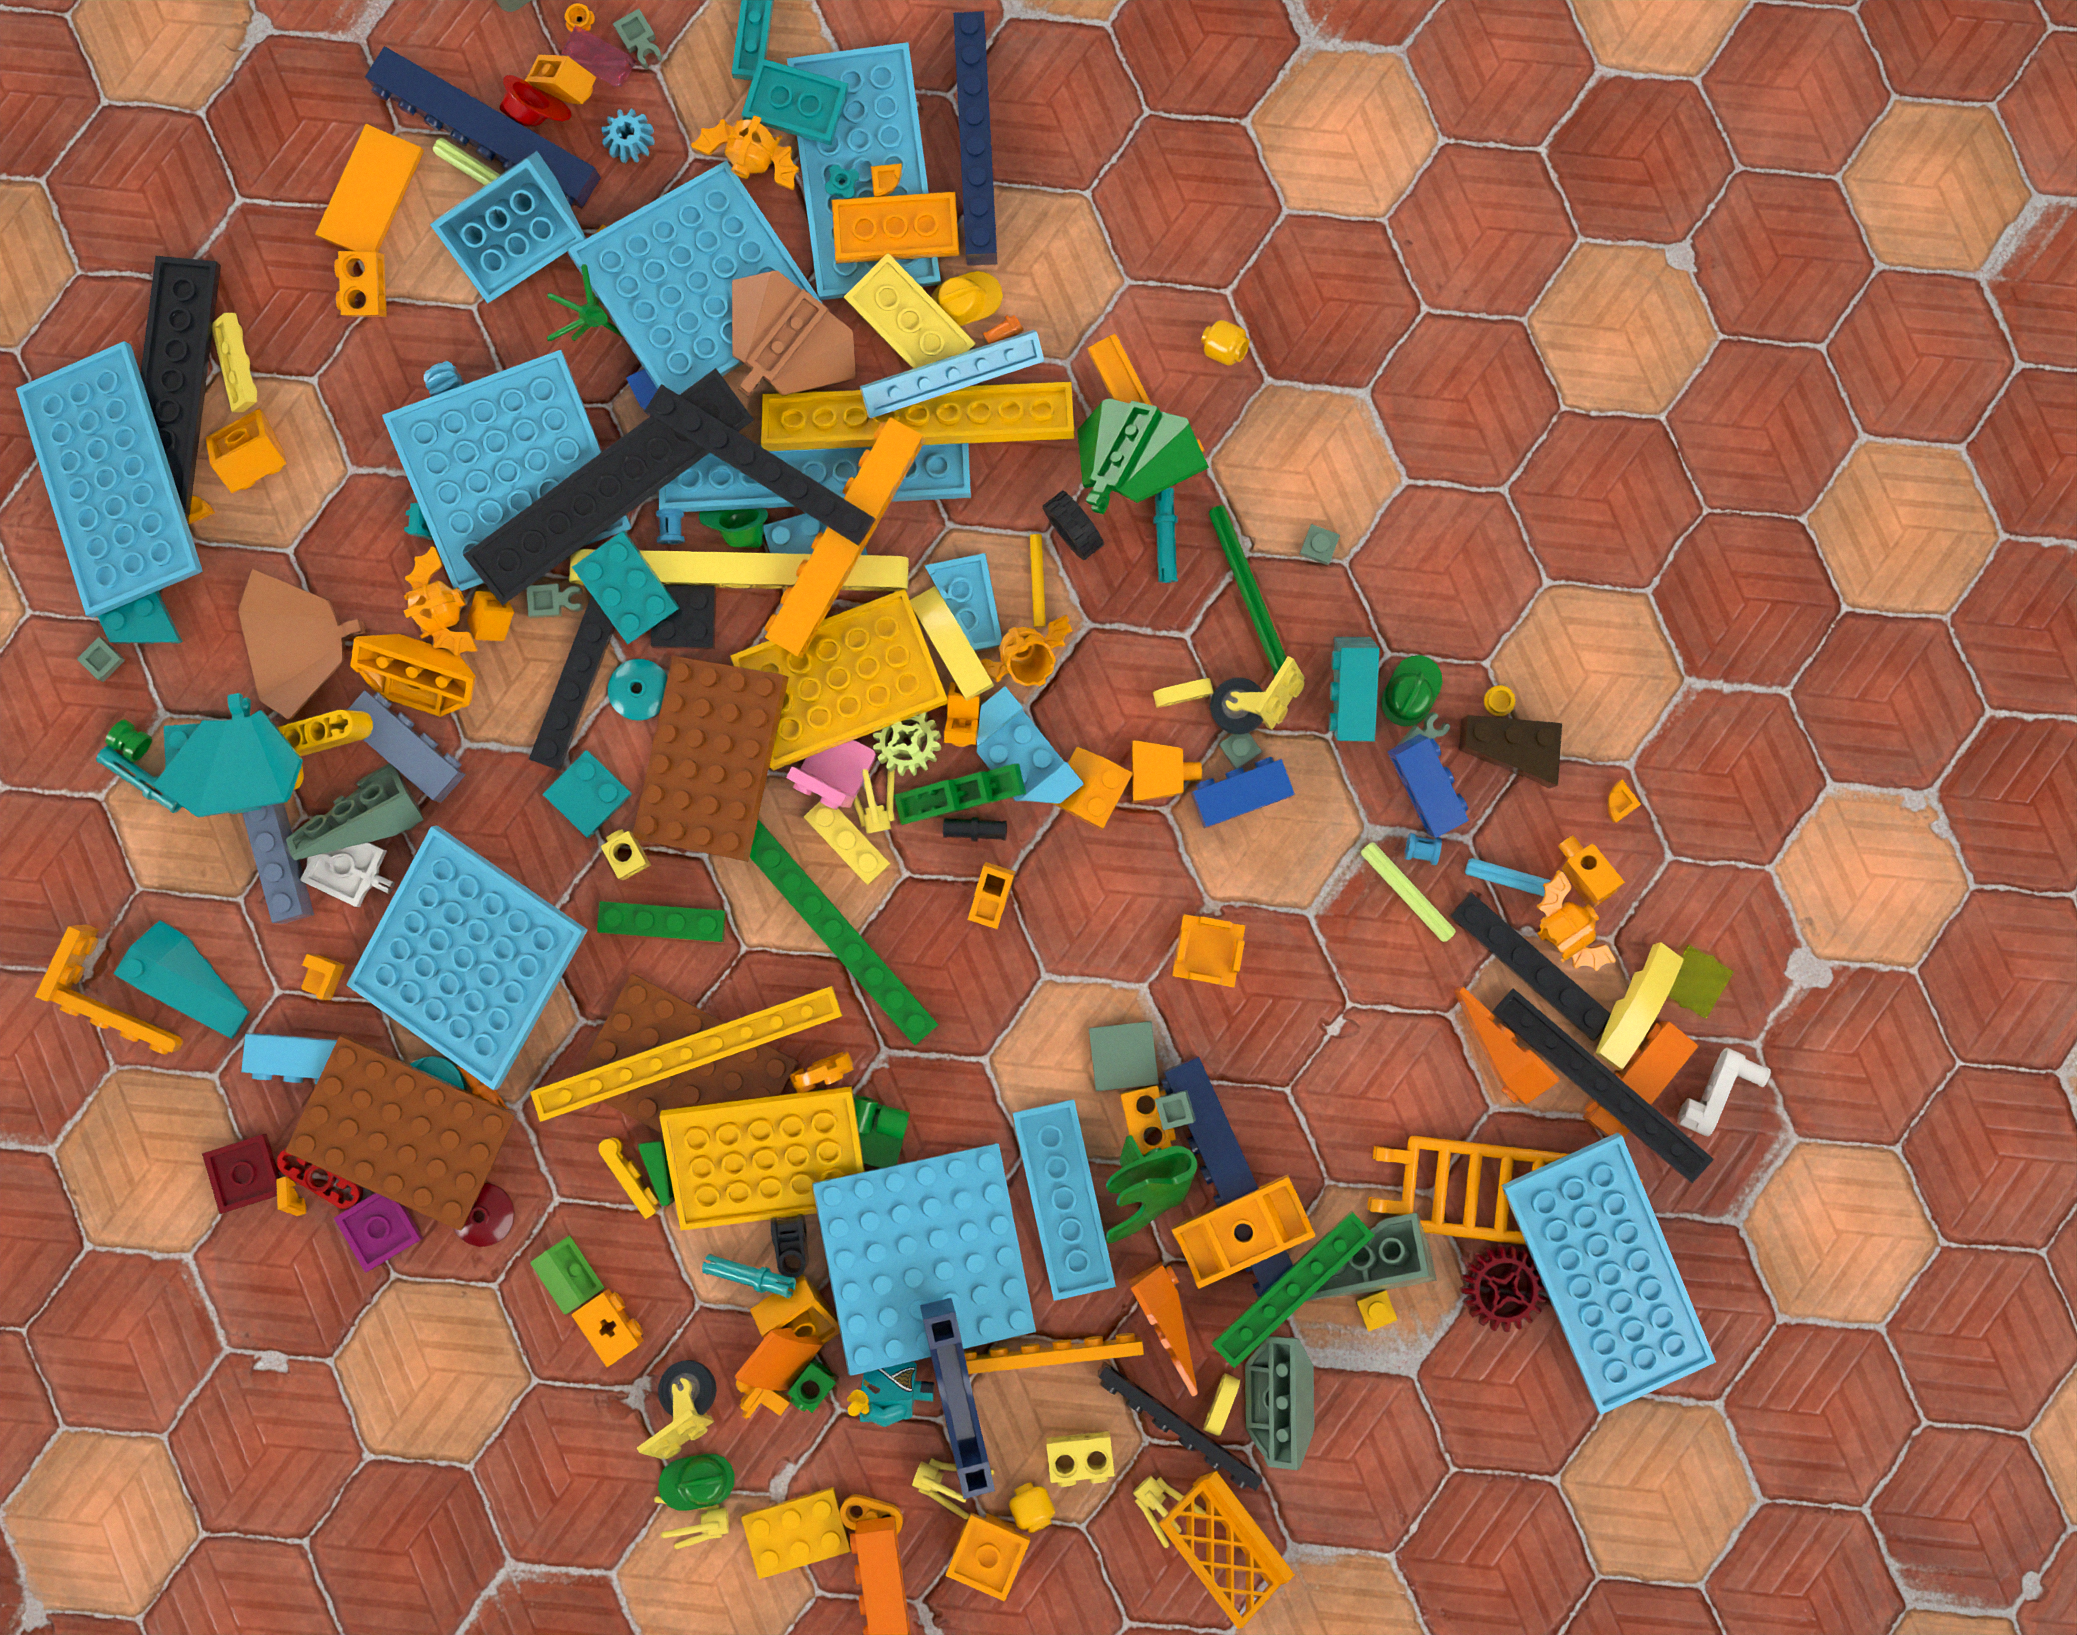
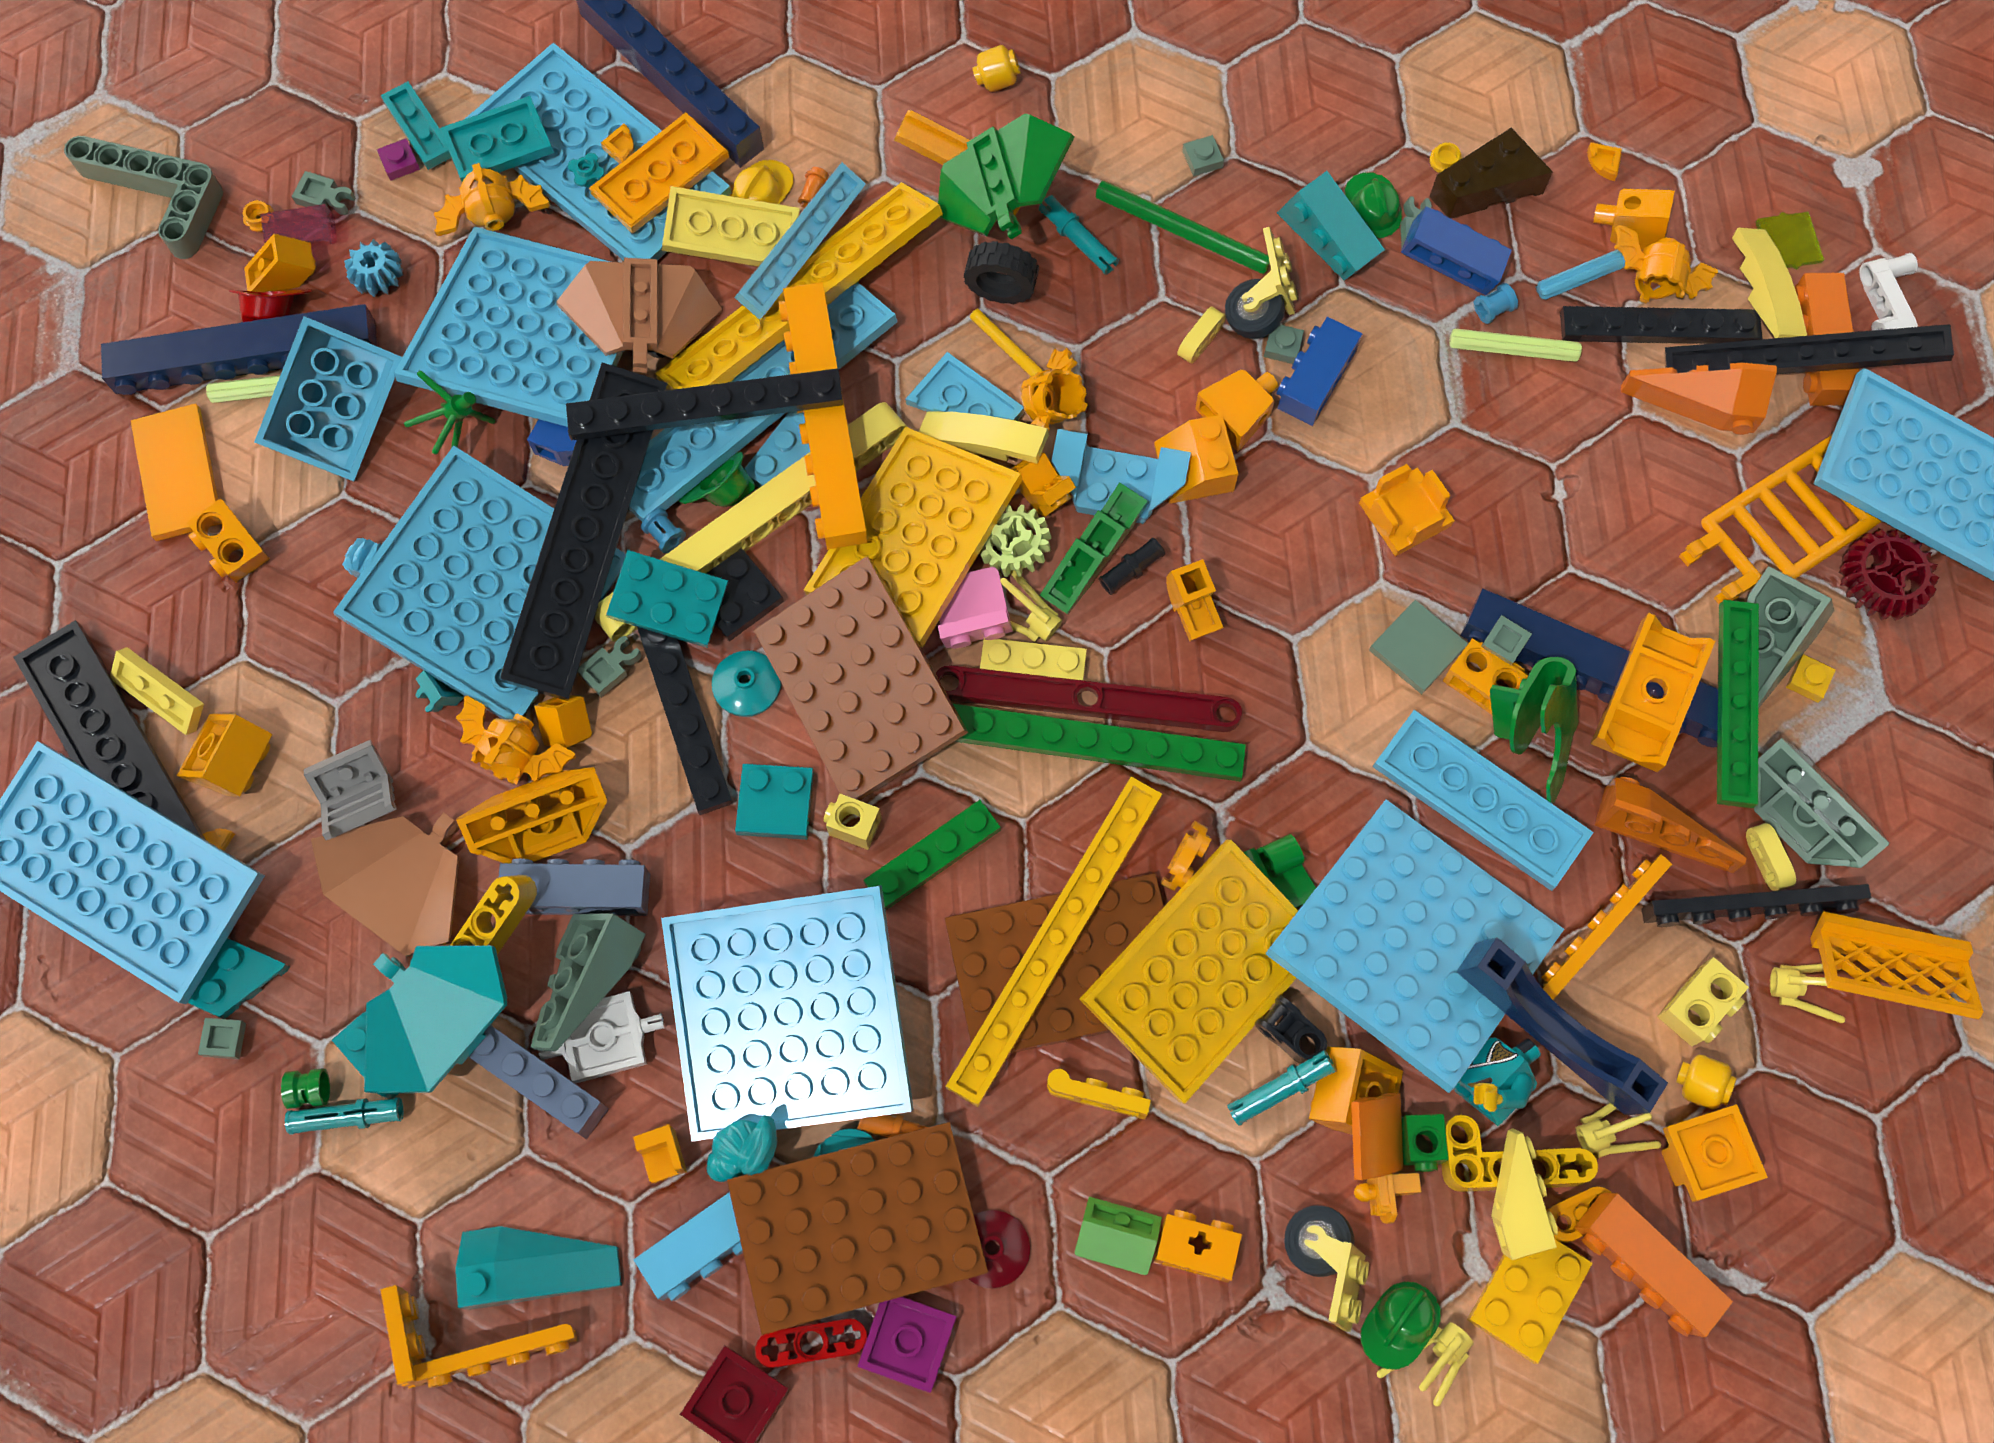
camera: 40 degrees left, 15 degrees down
light orange tile [276,1176,307,1216] -> none
green slope [638,1140,675,1206] -> none
none -> light grey plate [304,740,397,840]
none -> magenta plate [376,138,420,181]
none -> teal hair [706,1115,777,1182]
none -> dark red beam [936,665,1242,732]
none -> yellow beam [1441,1115,1598,1192]
none -> light yellow slope [1491,1129,1558,1260]

